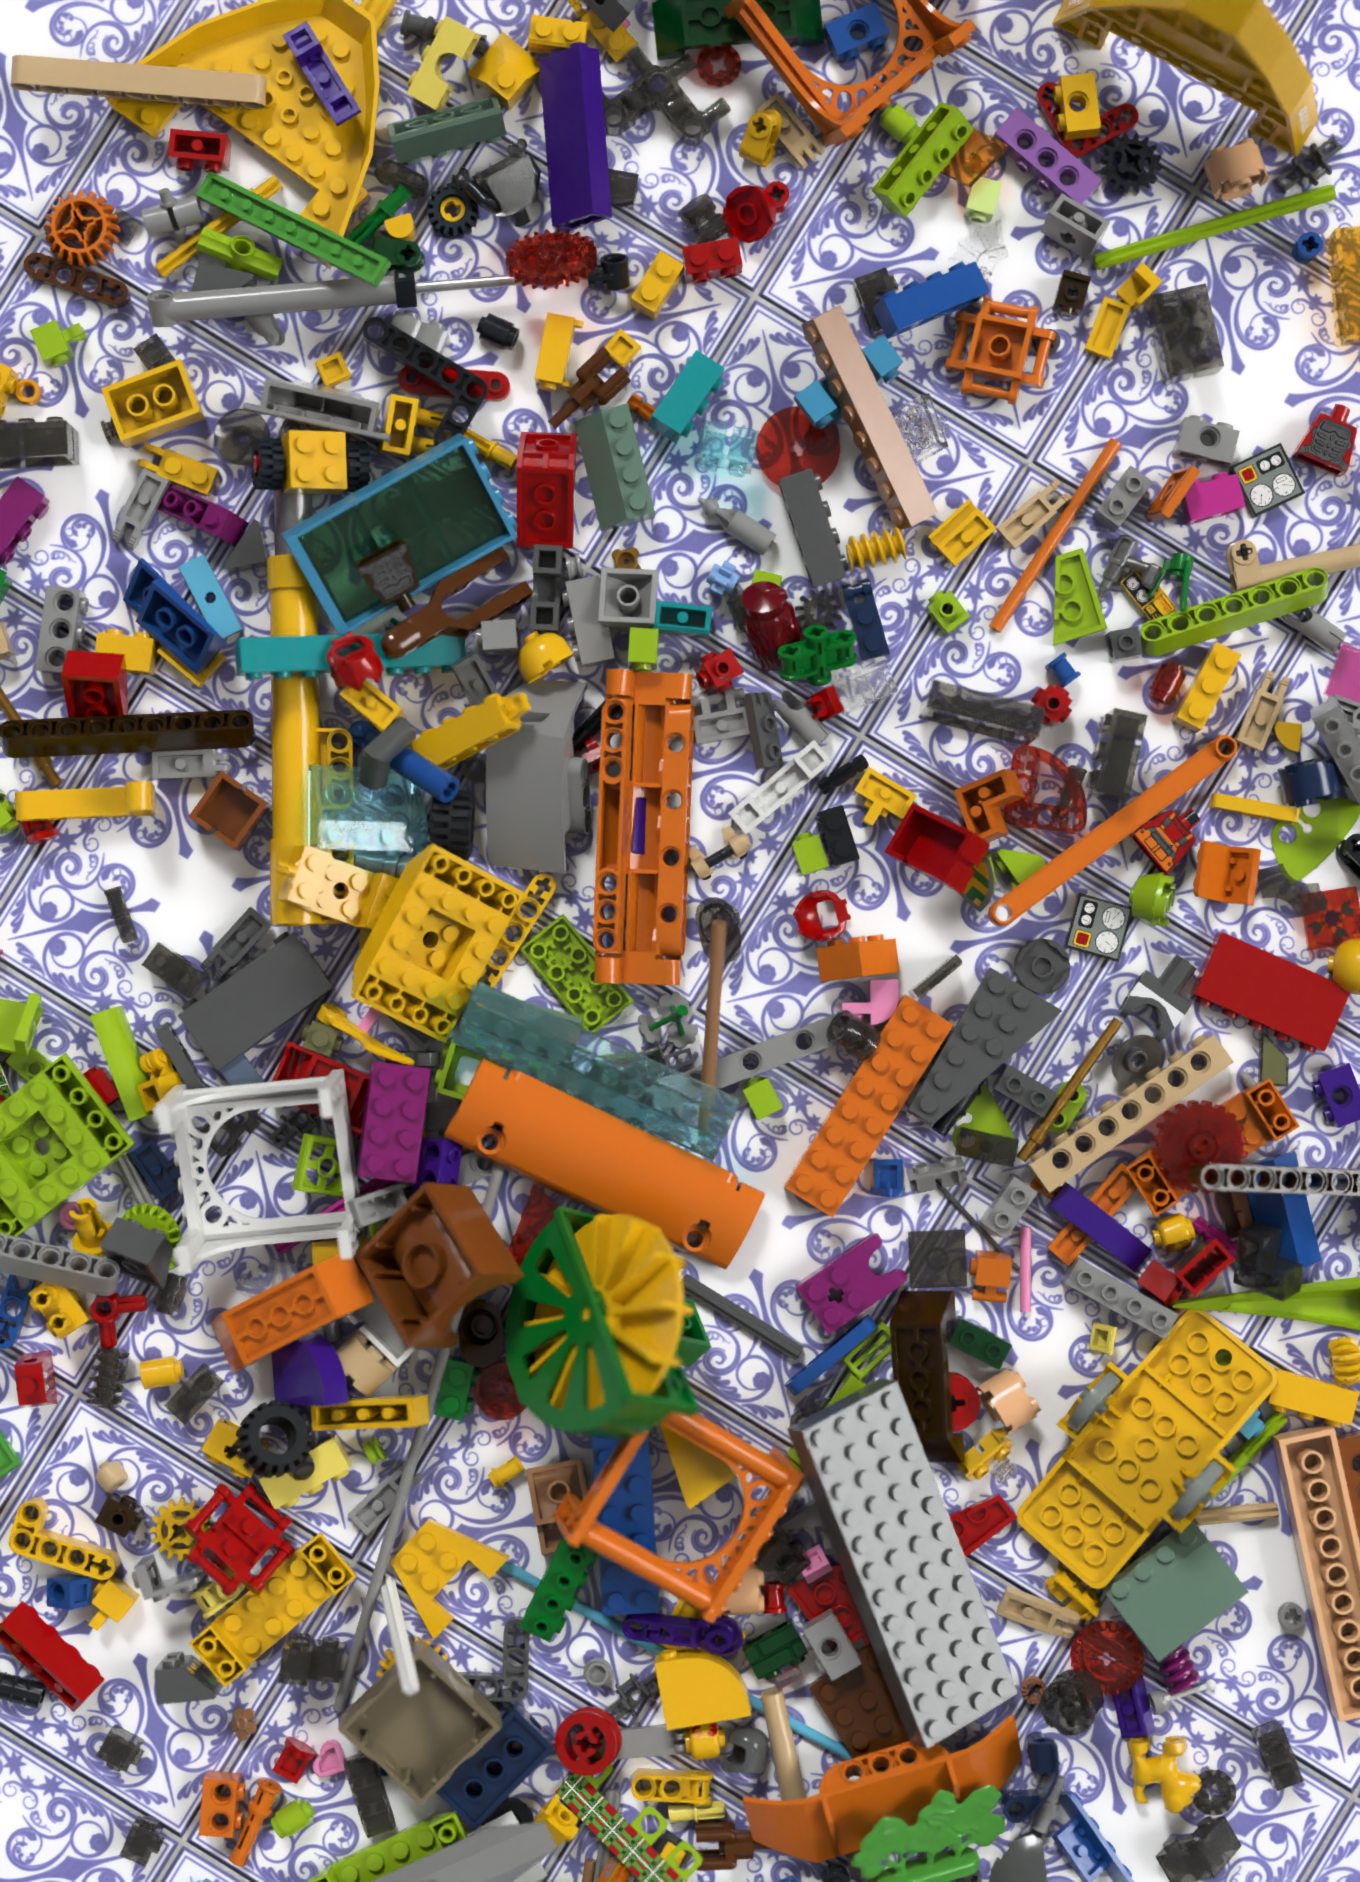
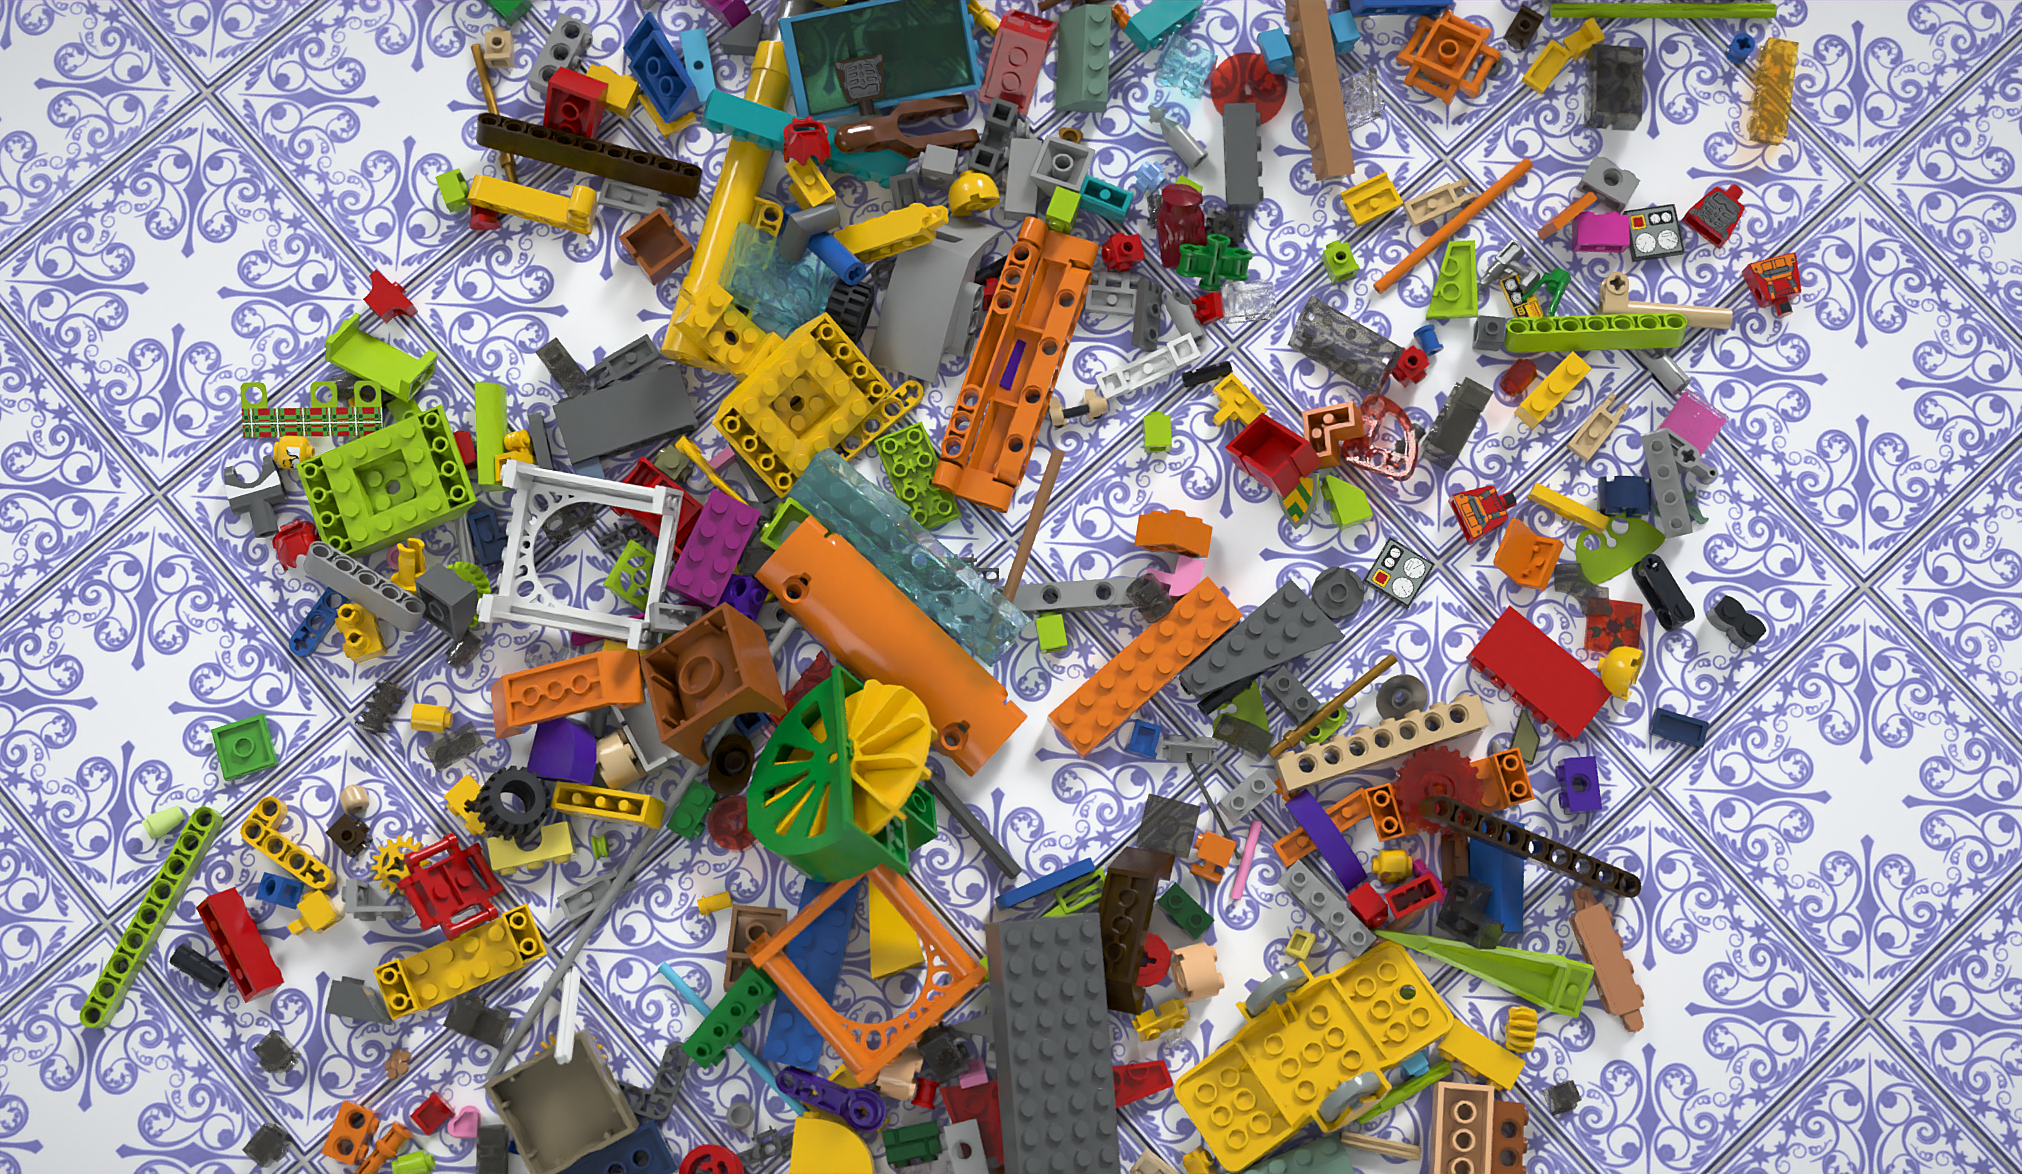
camera: 15 degrees right, 10 degrees down
red torso [14,1350,58,1408] -> none
red axle [90,1292,147,1348] -> none
clear smoke axle [104,886,138,943] -> none
light yellow piece [189,1573,245,1620] -> none
yellow wing [390,1518,510,1640] -> none
light grey plant [638,992,698,1049] -> none
clear smoke piece [695,897,741,964] -> none
red helmet [793,890,851,941] -> none
magenta brick [795,1233,908,1335] -> none
black brick [815,805,860,868] -> none
dark blue plate [841,578,890,662] -> none
yellow piece [845,527,906,572] -> none
clear smoke tile [908,954,963,999] -> none
orange piece [988,735,1237,927] -> none
light grey brick [1092,465,1153,532] -> none
dark grey connector [1118,955,1196,1043] -> none
lime cone [1129,872,1176,928] -> none
yellow tile [1272,721,1302,753] -> none

